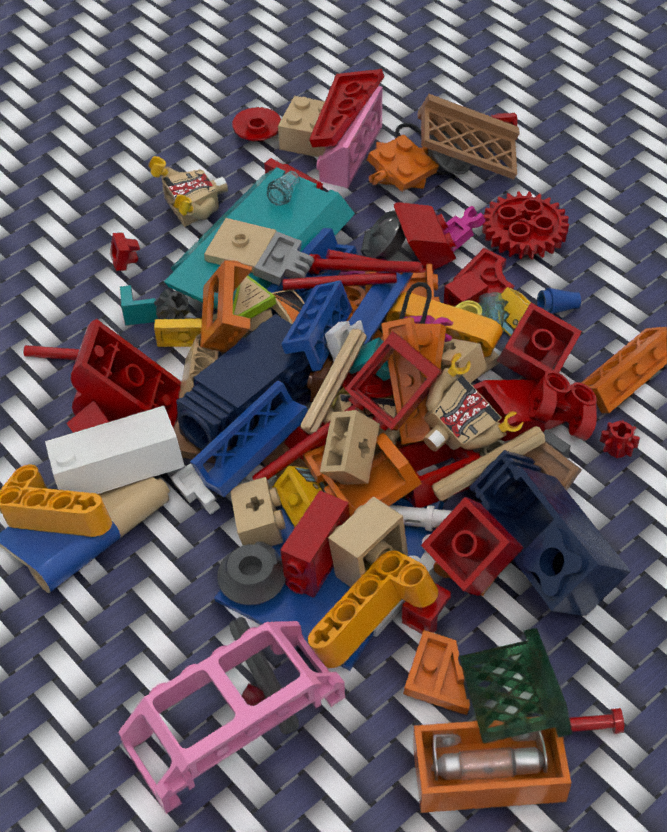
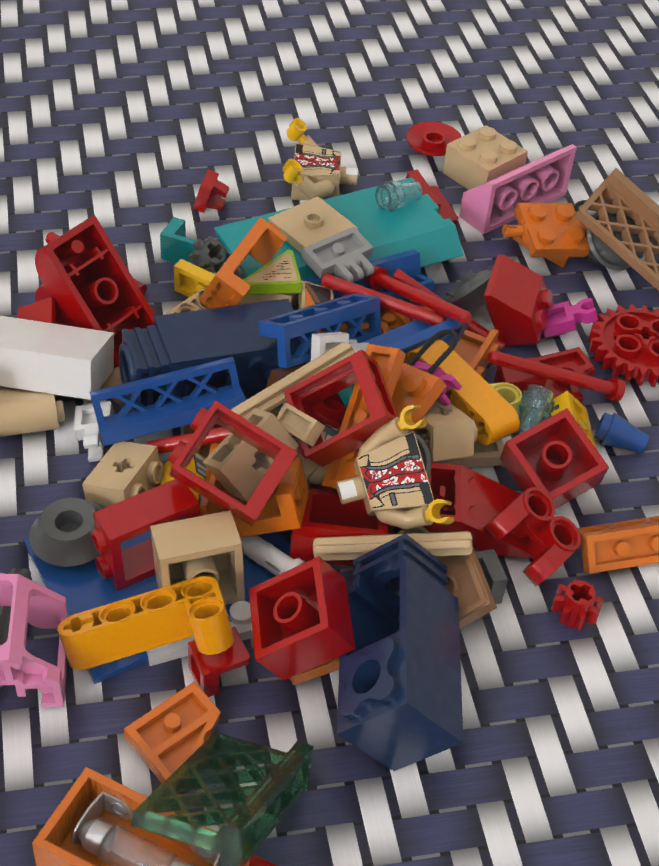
camera: 25 degrees right, 5 degrees down
red wing [309,69,385,148] -> none
none -> red window [168,400,298,527]
none -> tan piece [276,402,325,447]
none -> red bar [487,351,626,402]

